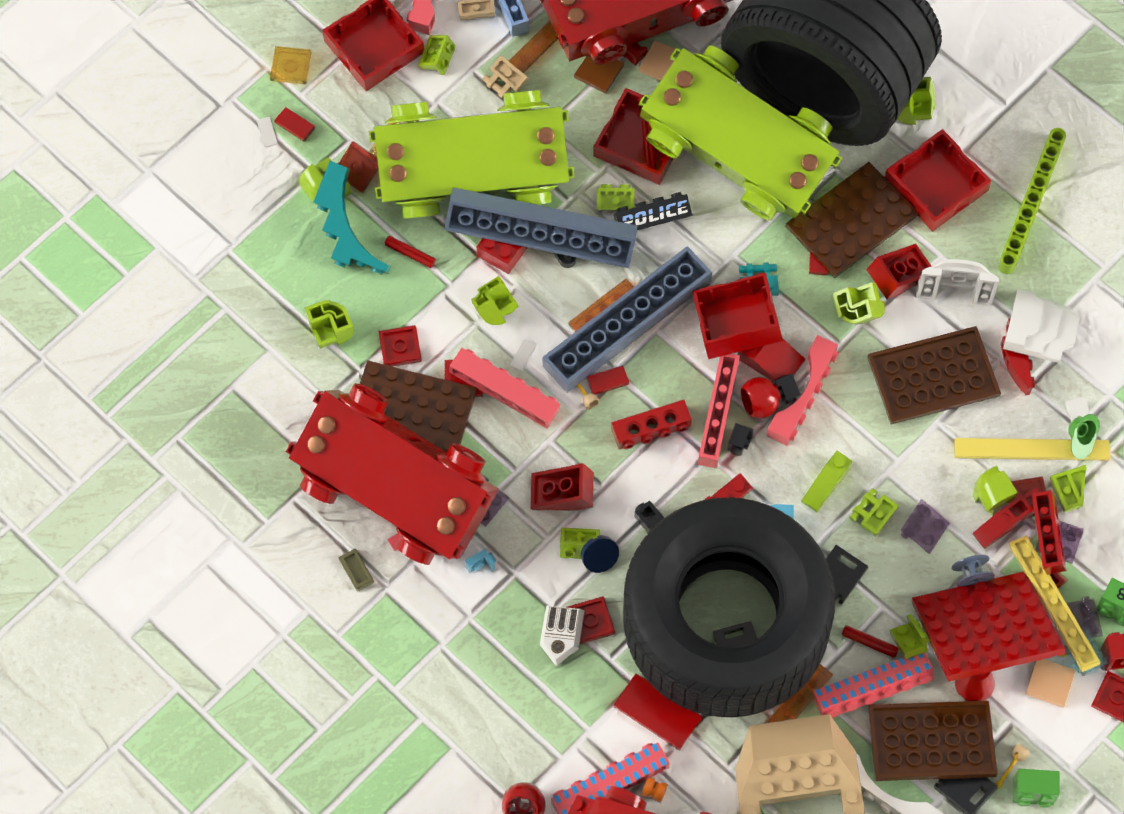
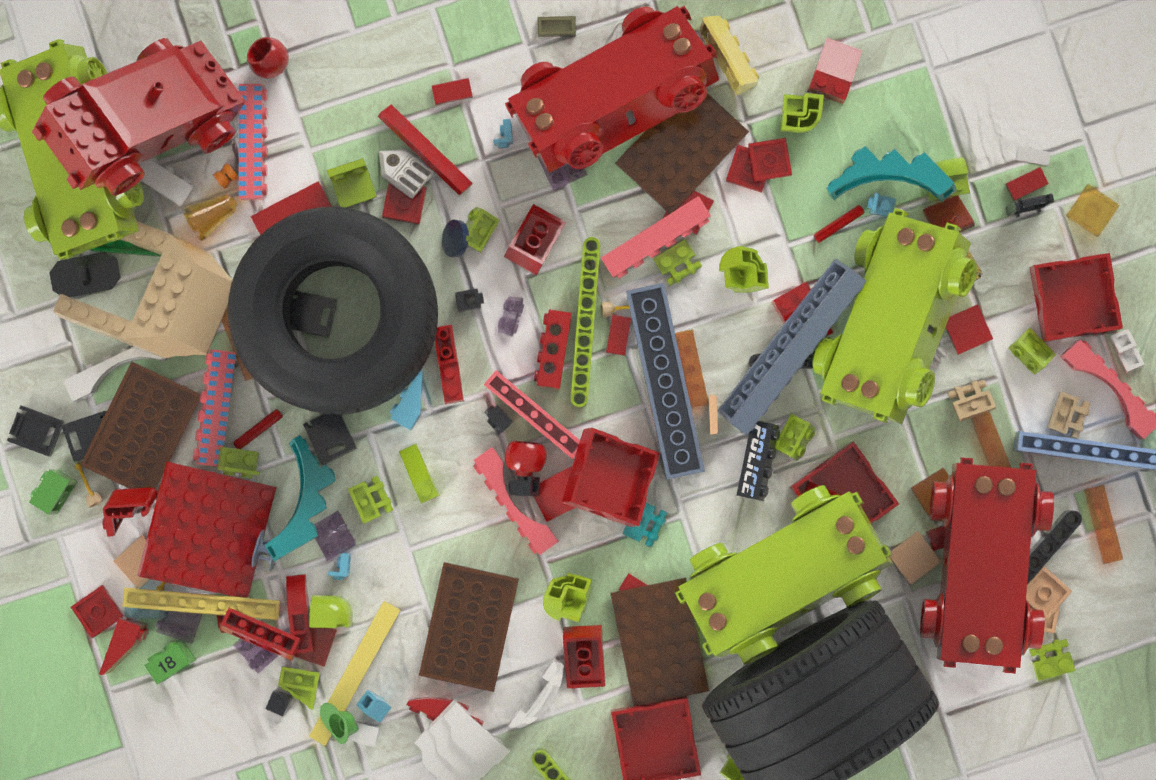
camera: 120 degrees right, 20 degrees up
none -> red piece [102,488,157,537]
none -> clear yellow cone [182,194,238,242]
none -> teal arch [264,435,336,562]
none -> black brick [265,689,293,716]
none -> lime bracket [327,158,377,208]
none -> medium azure bracket [328,553,351,580]
none -> medium azure brick [356,690,392,722]
none -> red tile [377,104,473,196]
none -> red tile [432,78,473,105]
none -> clear purple hinge [497,296,525,337]
none -> lime beam [571,237,600,408]
none -> lime plate [653,239,702,286]
none -> light yellow slope [699,16,759,96]
none -> light nougat tile [708,395,718,435]
none -> red tile [748,138,792,182]
none -> slope [807,38,862,104]
none -> medium azure bracket [867,193,896,217]
none -> red tile [945,304,993,355]
none -> black container [1006,193,1054,218]

